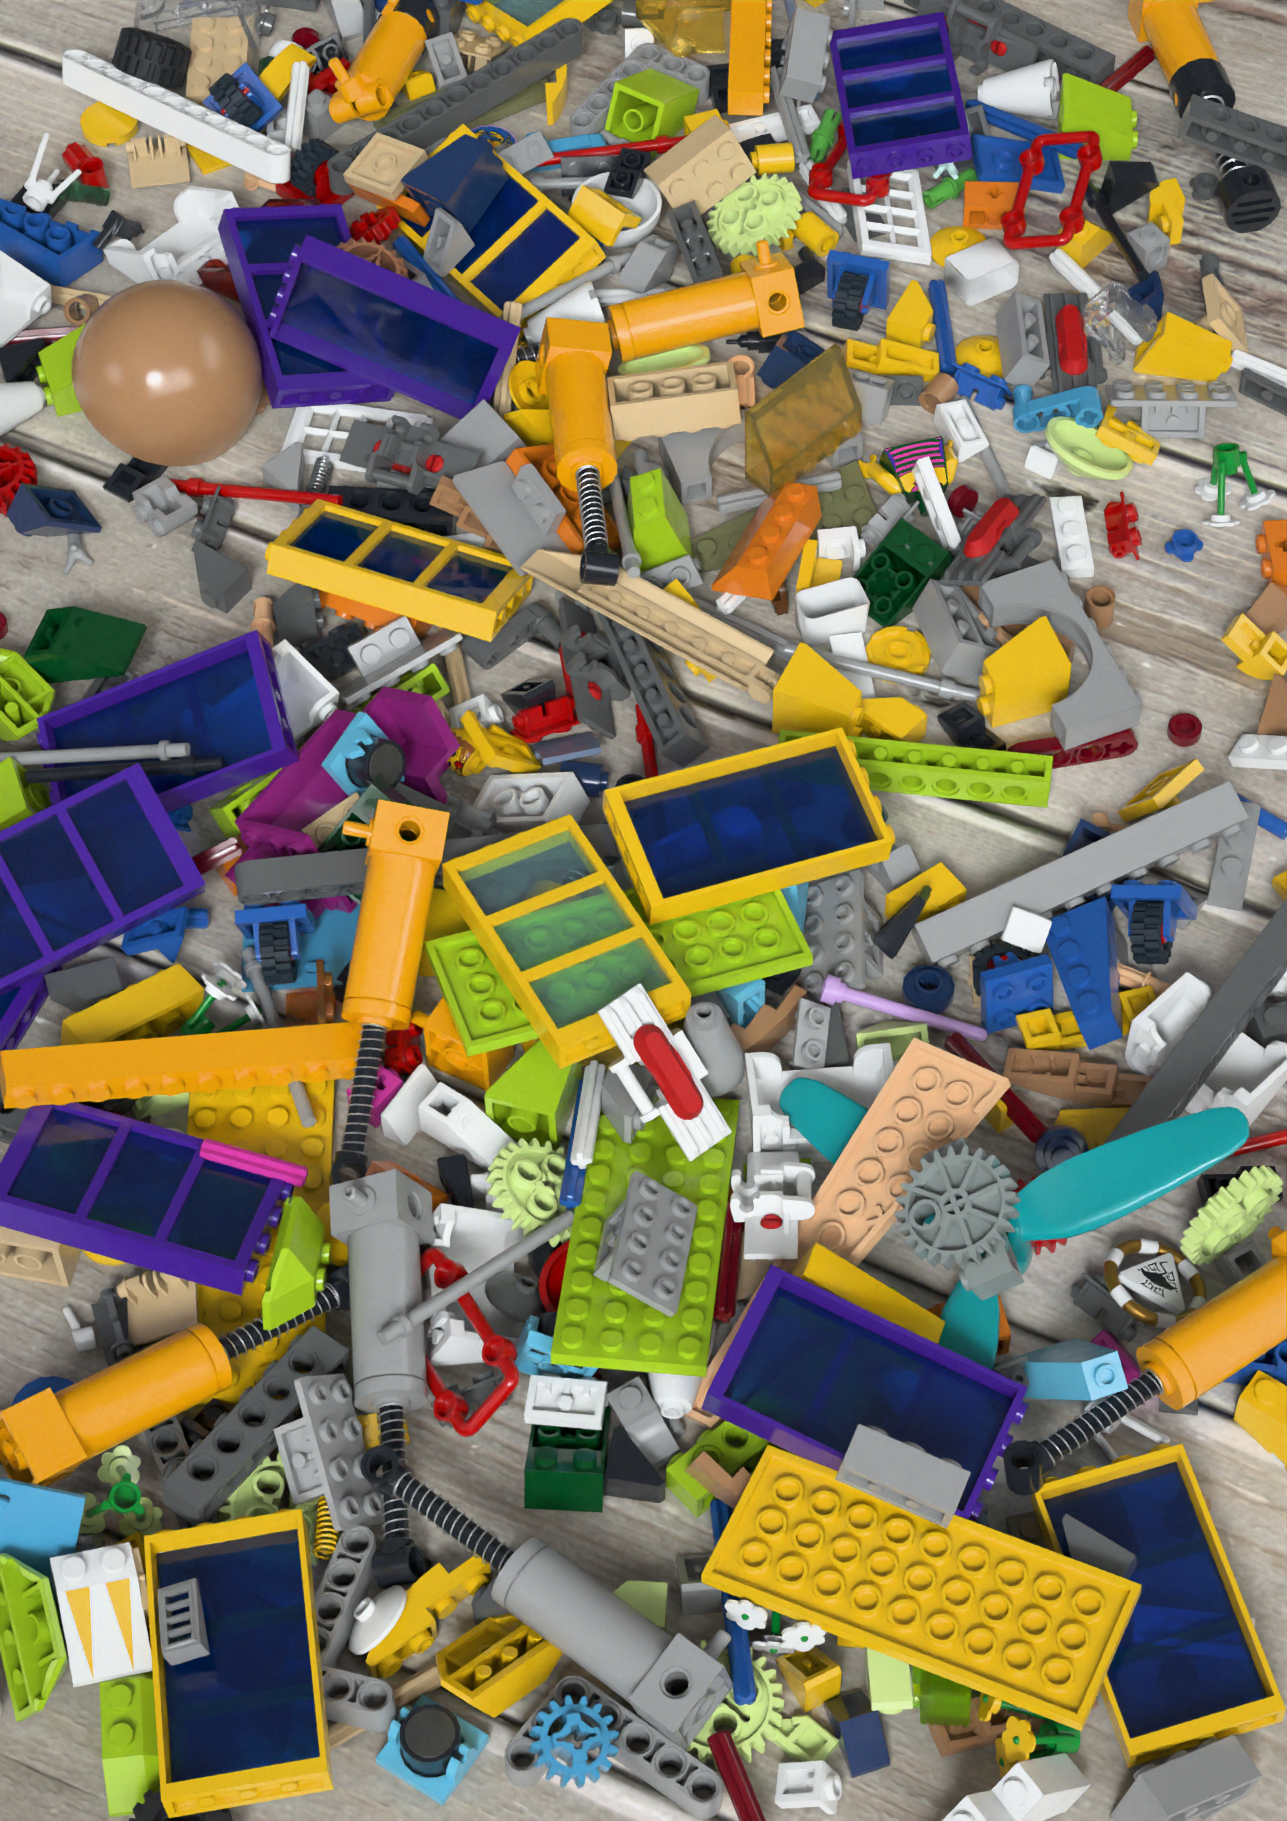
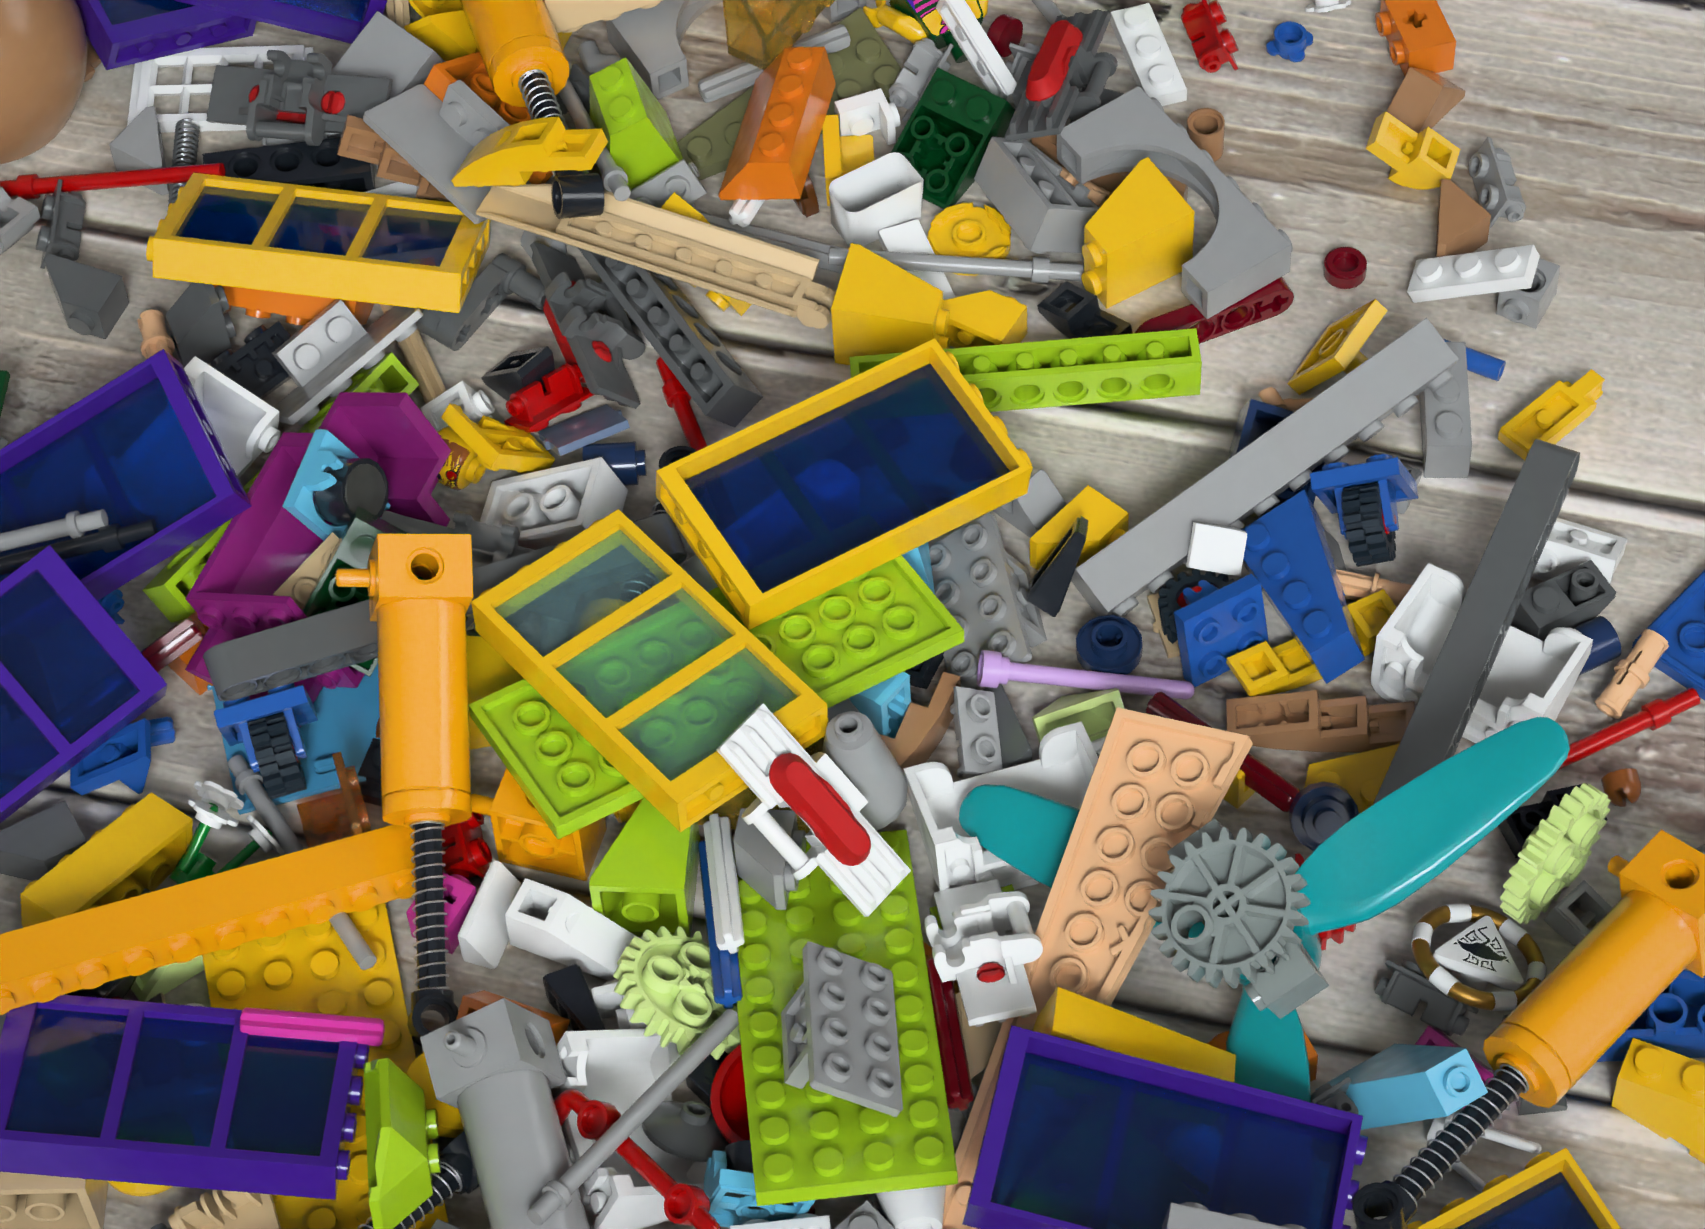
camera: 10 degrees left, 0 degrees up
none -> yellow slope [451,116,608,187]

